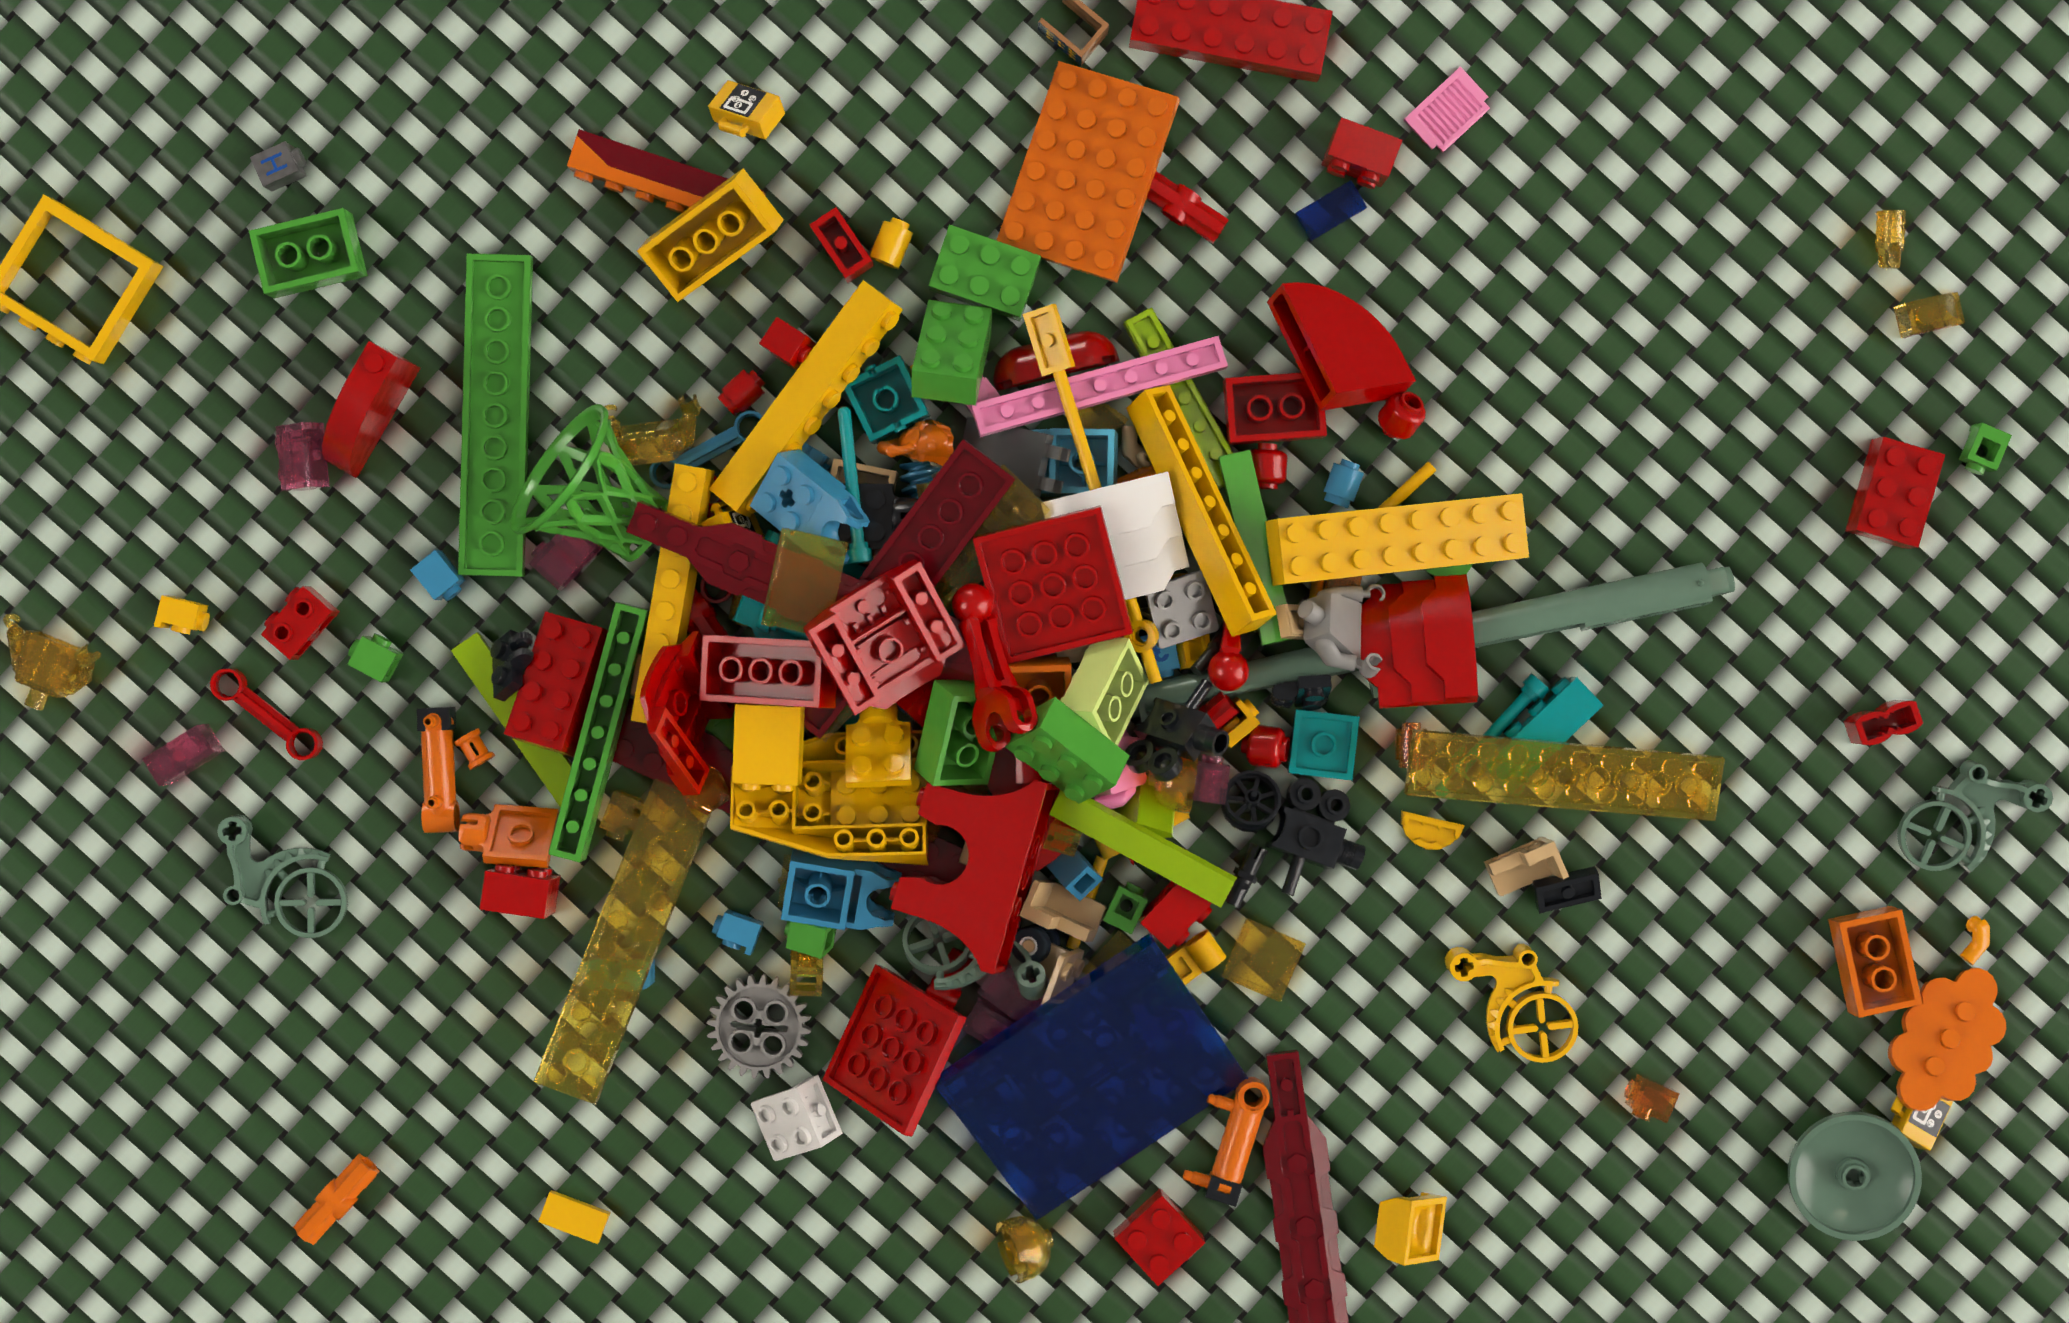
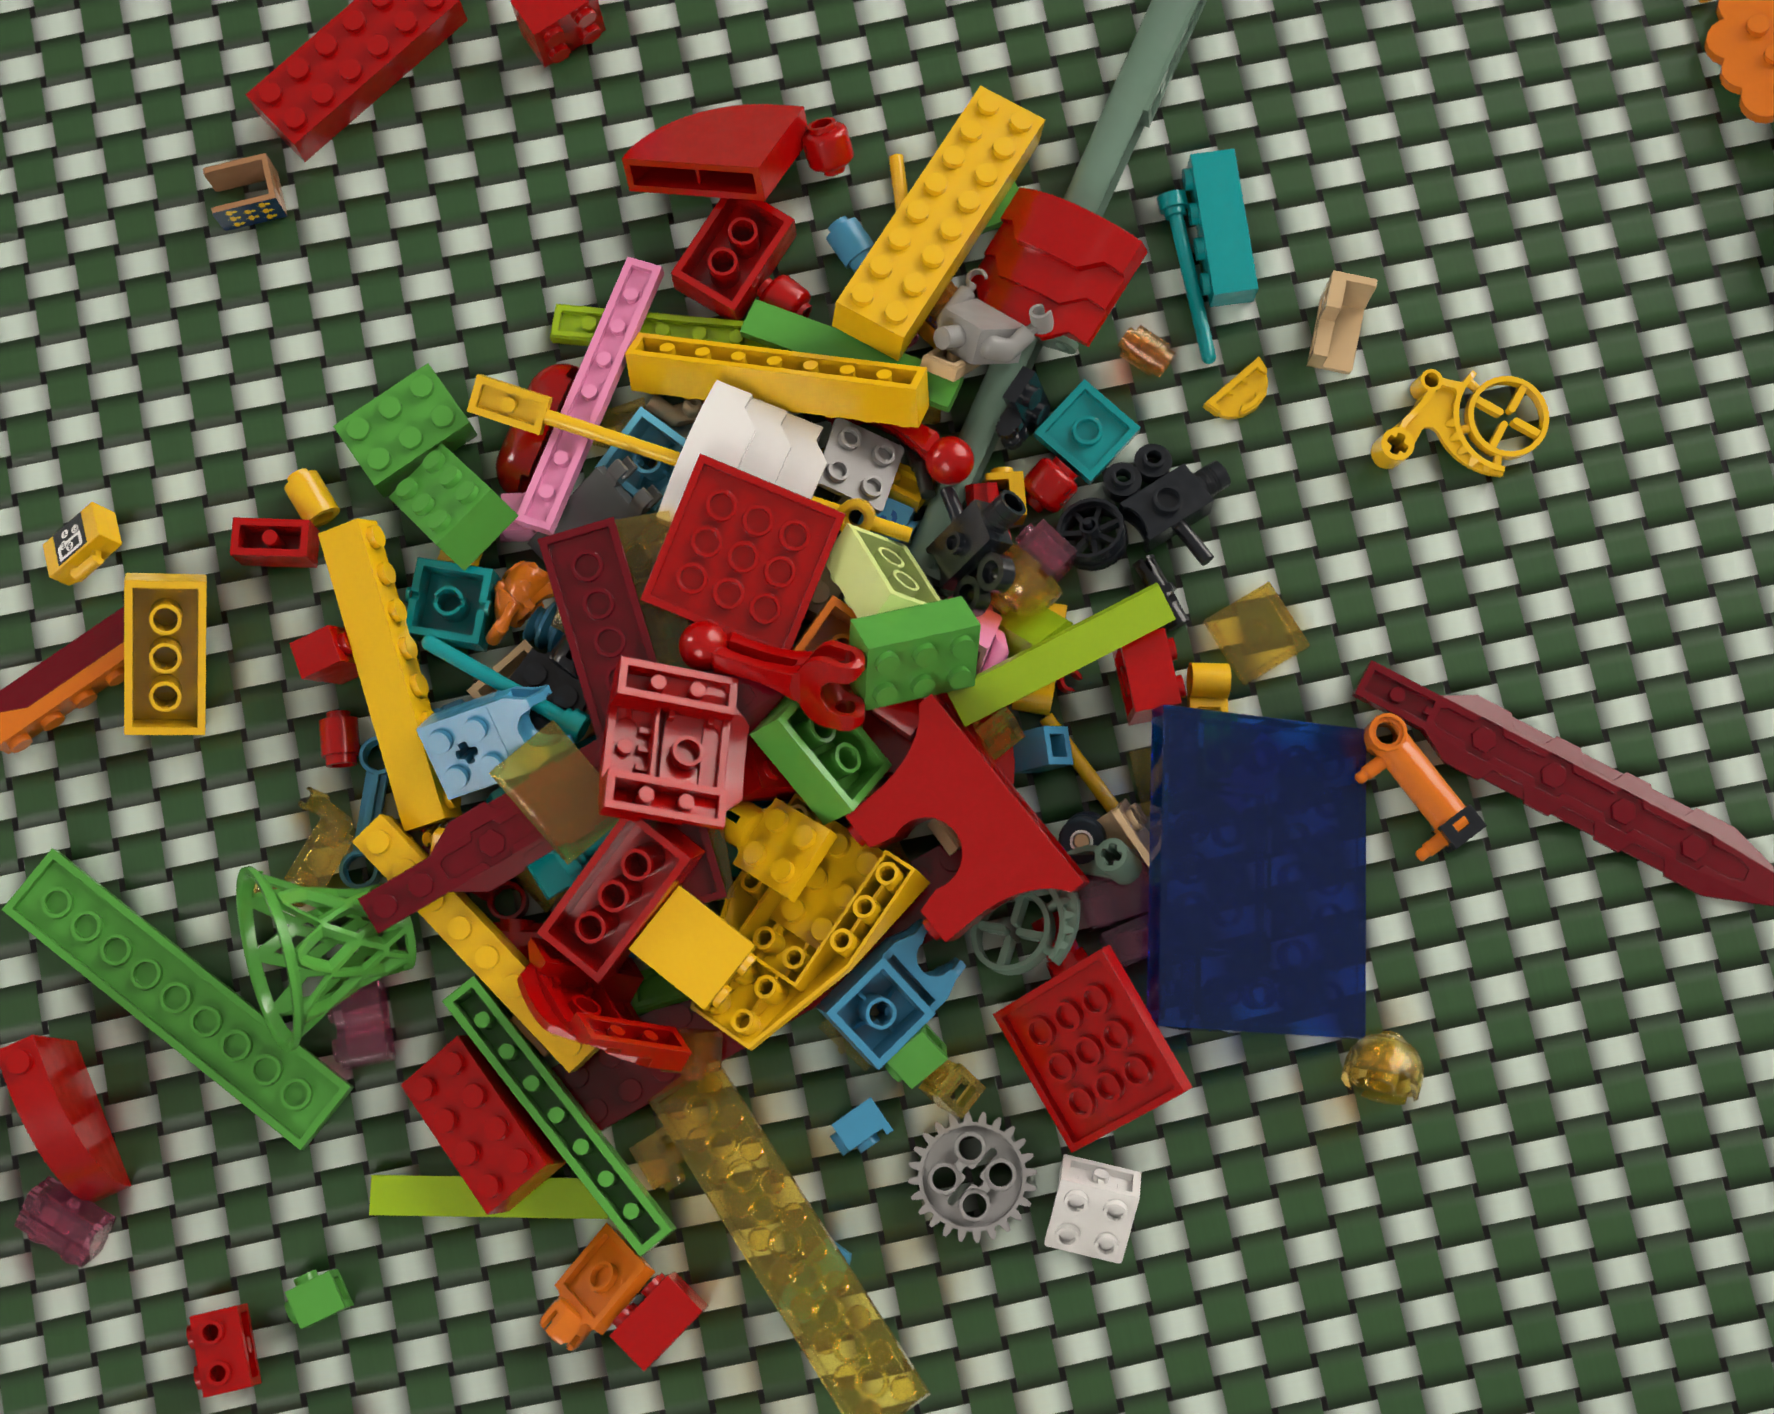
camera: 50 degrees left, 10 degrees down
dark azure brick [410,550,466,601] -> none
orange piece [417,707,460,833] -> none
orange bush [454,728,495,770] -> none
black hinge [490,630,533,702] -> none
orange plate [996,61,1180,283] -> none
tan panel [1019,880,1107,942] -> none
bright green brick [1102,882,1148,935] -> none
red brick [1113,1188,1205,1286] -> none
red piece [1146,171,1229,244] -> none
clear blue tile [1295,180,1367,241] -> none
yellow brick [1374,1192,1447,1266] -> none
clear yellow plate [1404,729,1725,821] -> none
black plate [1533,866,1602,914] -> none
clear orange brick [1624,1074,1680,1123] -> none
orange brick [1828,906,1922,1018] -> none

